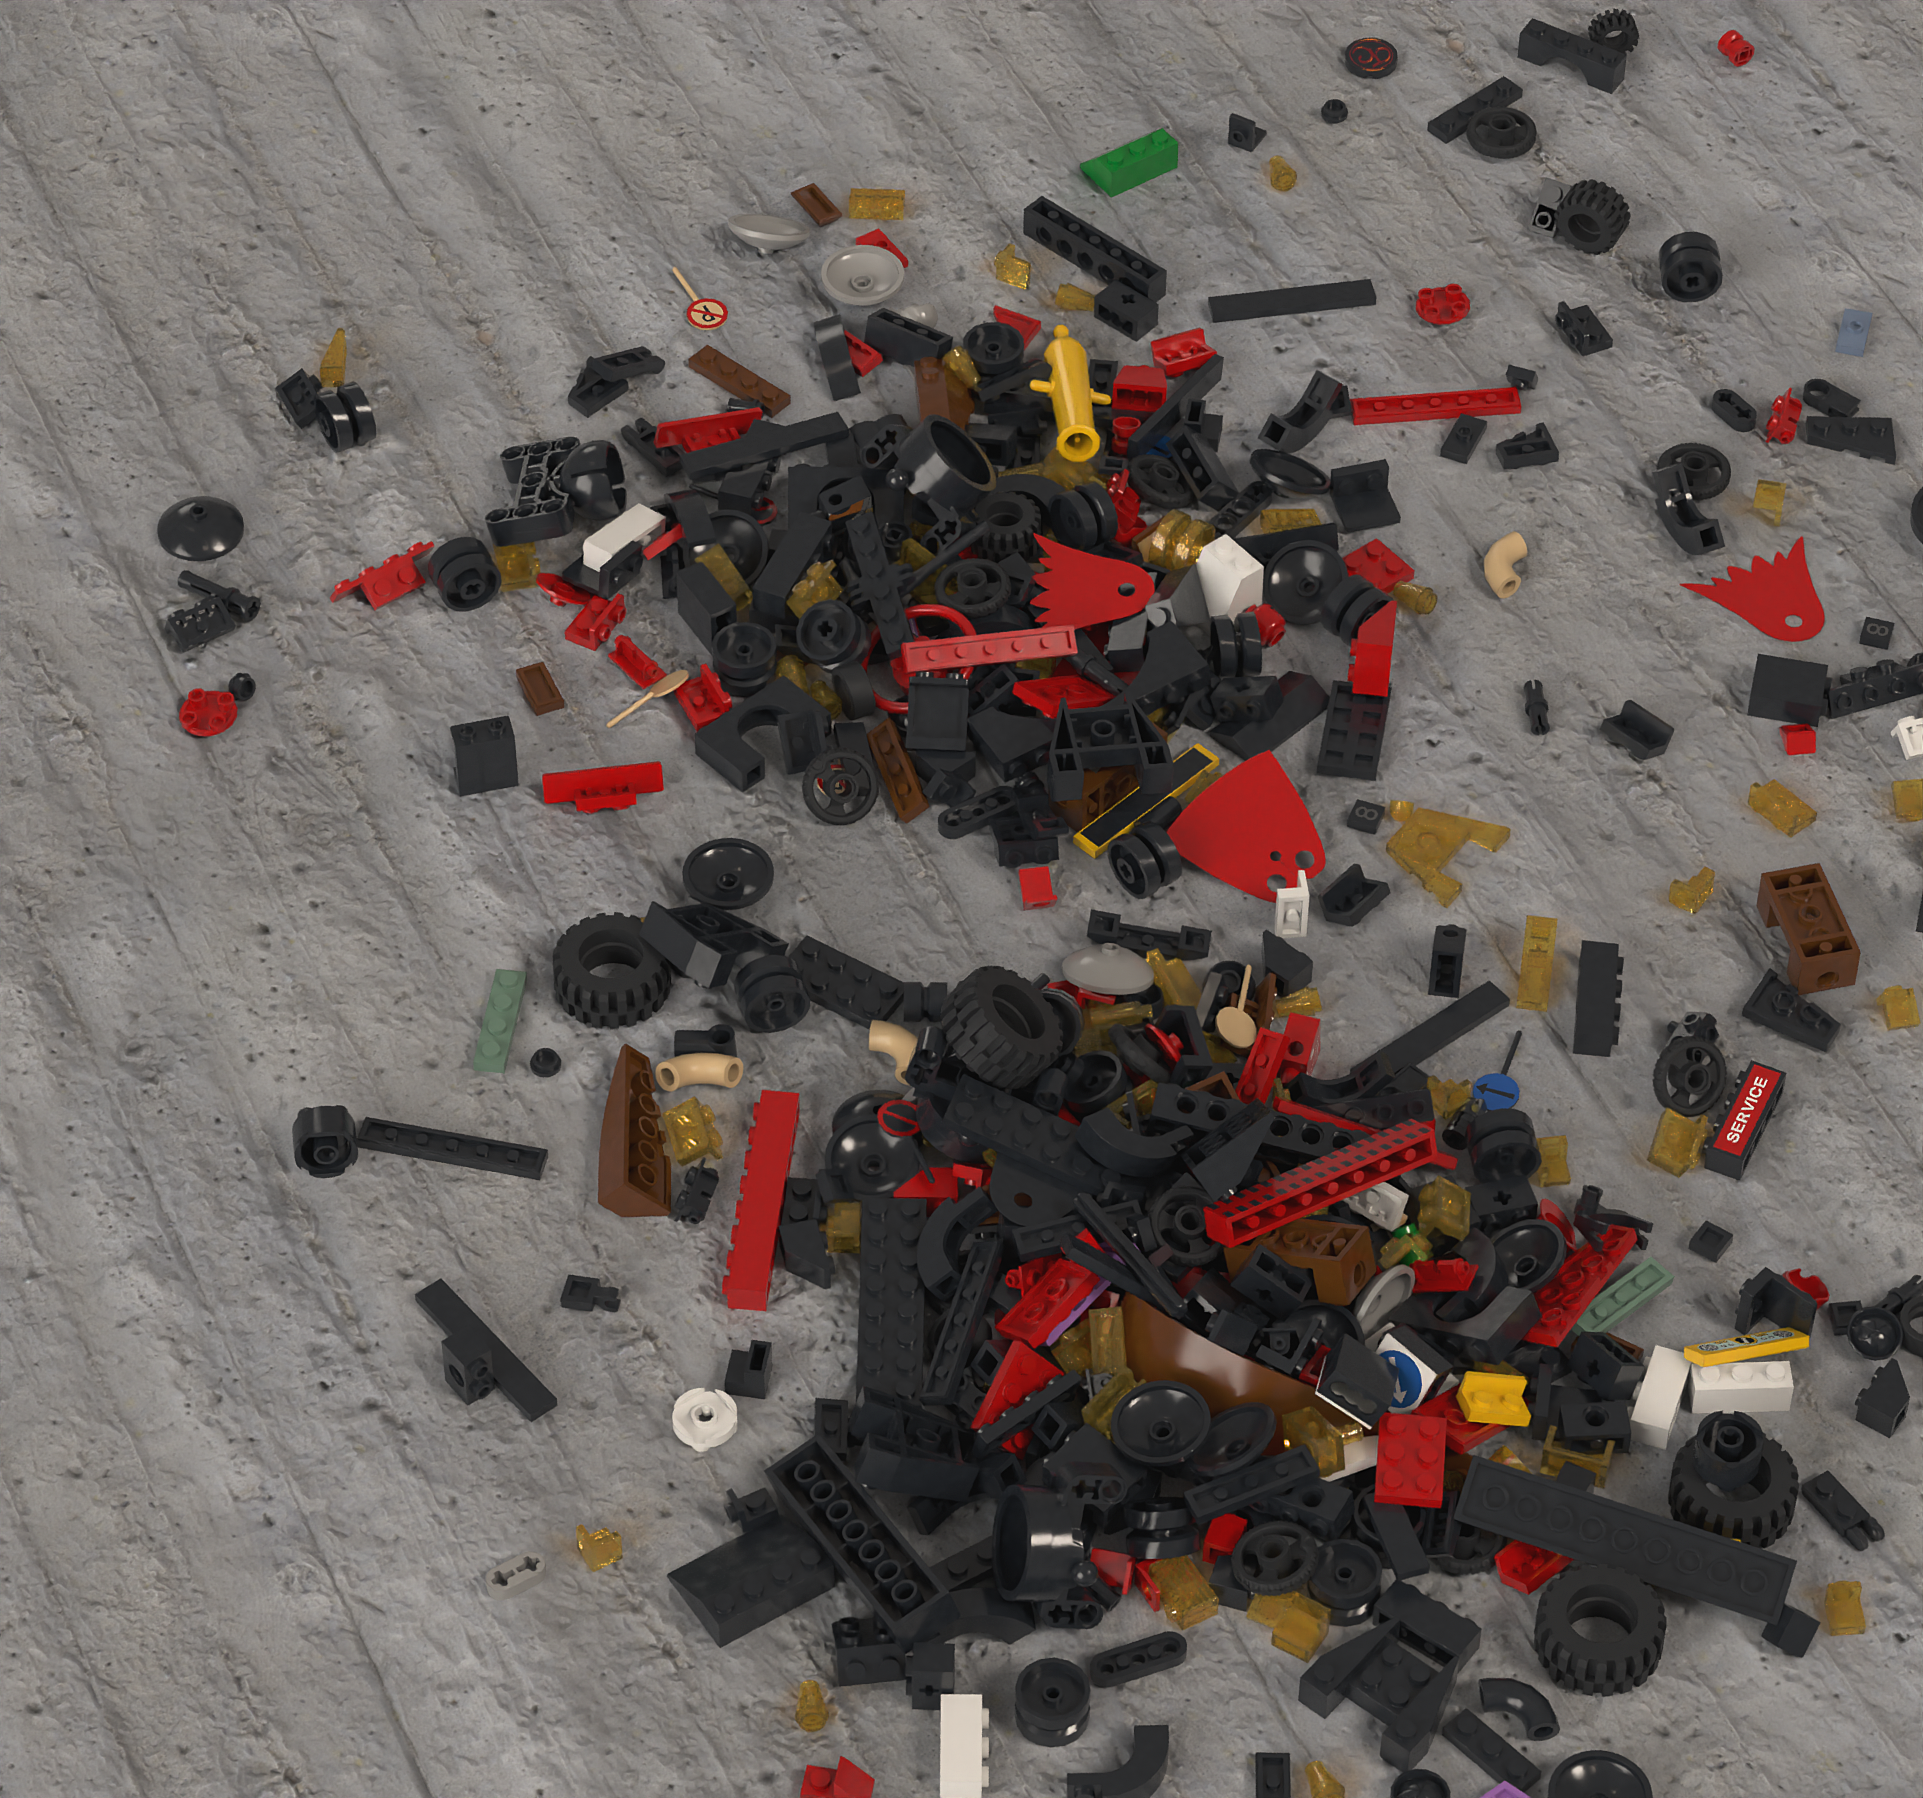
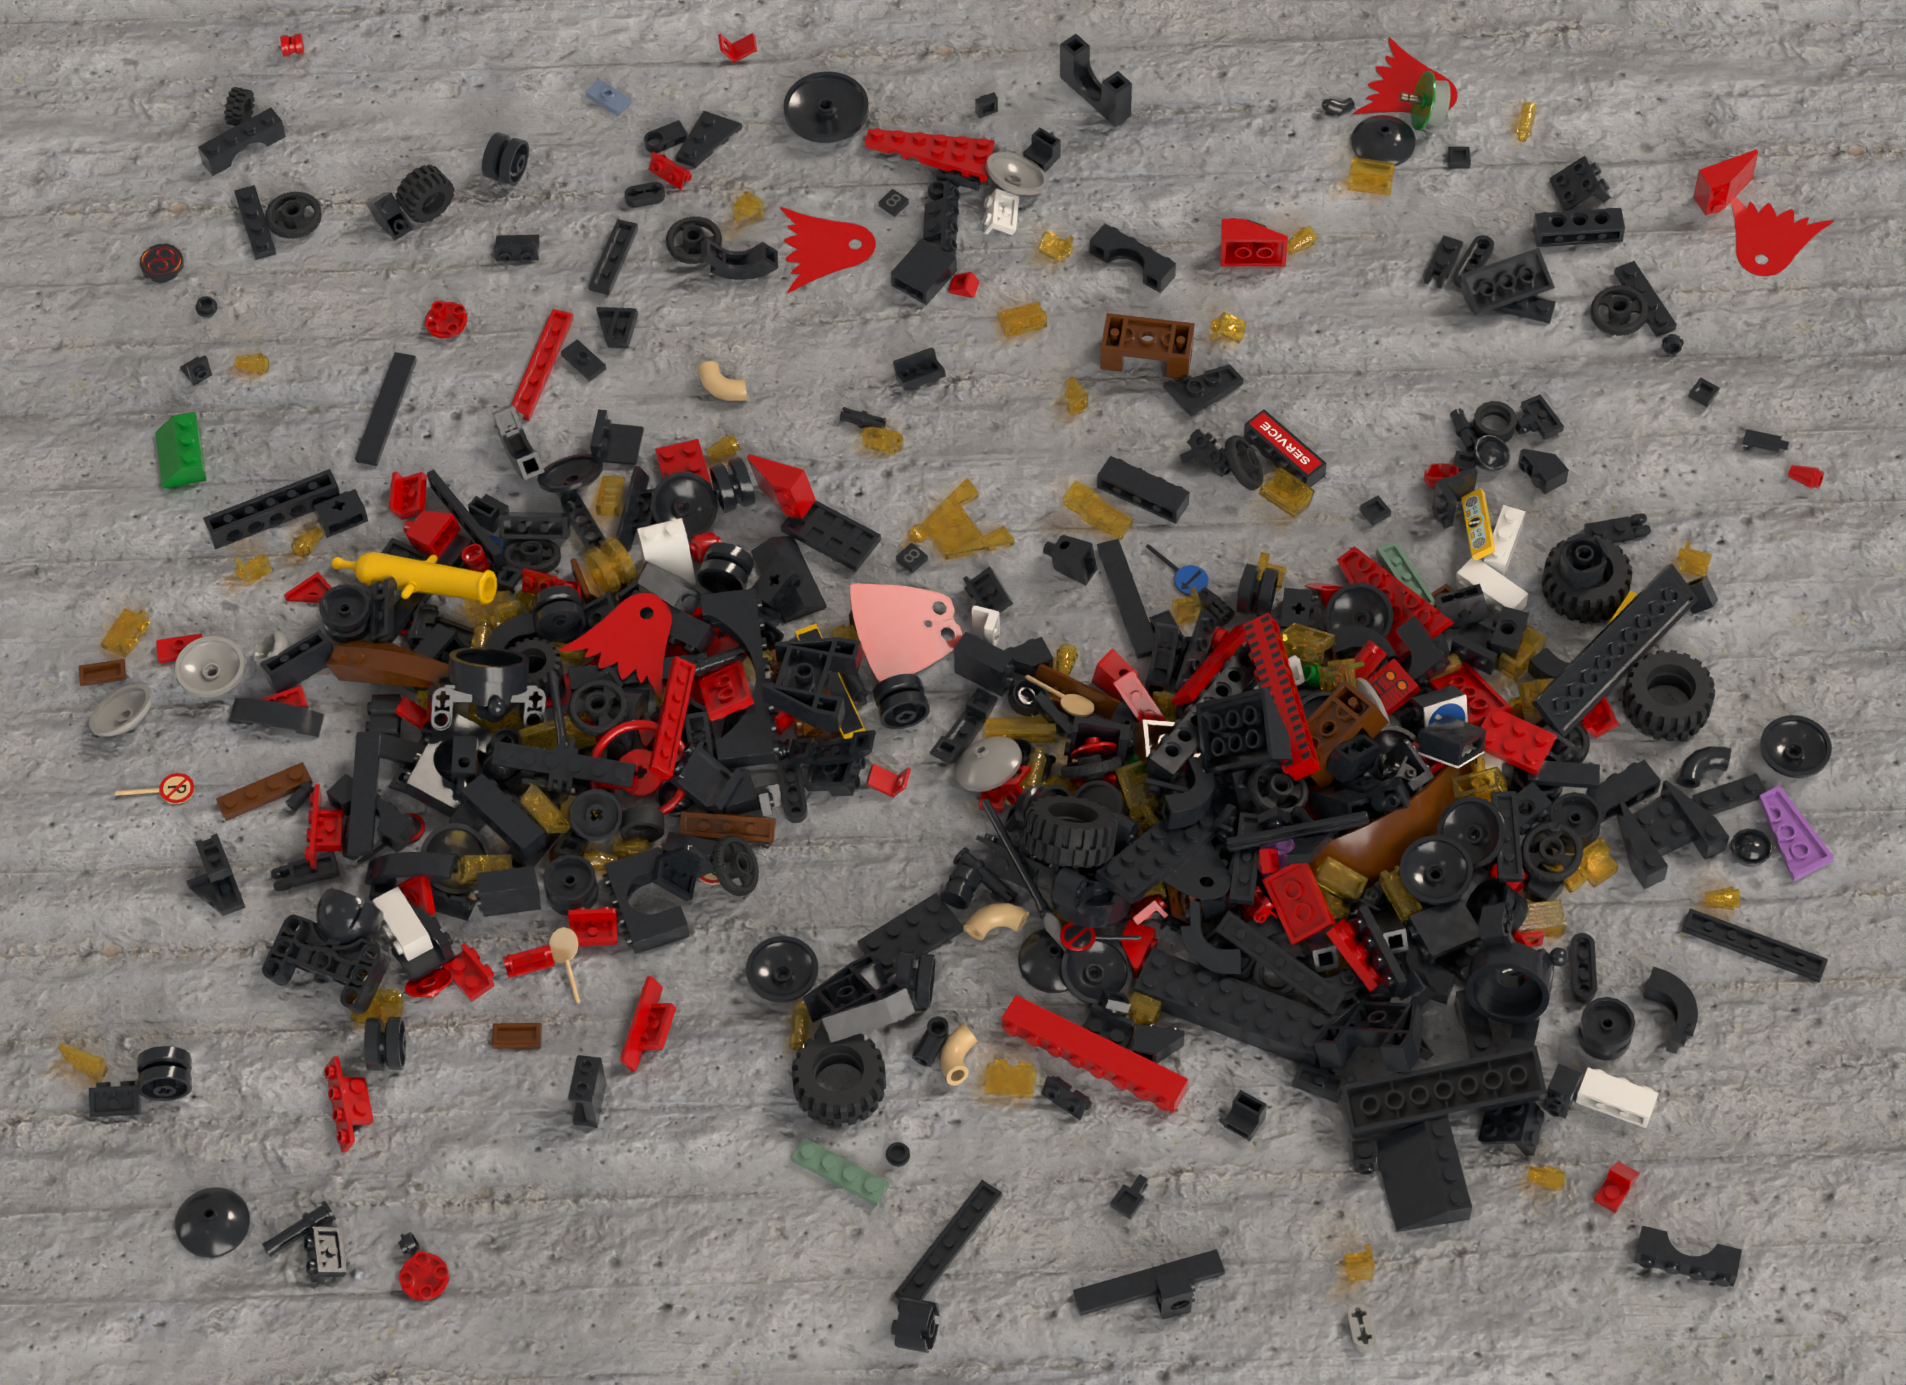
camera: 65 degrees left, 10 degrees up
reddish brown wedge [598,1044,671,1217] -> none
white plate [672,1388,738,1452] -> none
clear yellow cone [942,345,981,388] -> none
yellow bracket [1456,1371,1531,1427] -> none
black plate [1506,365,1538,391] -> none
black piece [1573,1185,1654,1252] -> none
none -> black plate [588,219,638,295]
none -> clear yellow beam [862,427,903,454]
none -> black brick [954,632,1016,697]
none -> red tile [1366,658,1421,716]

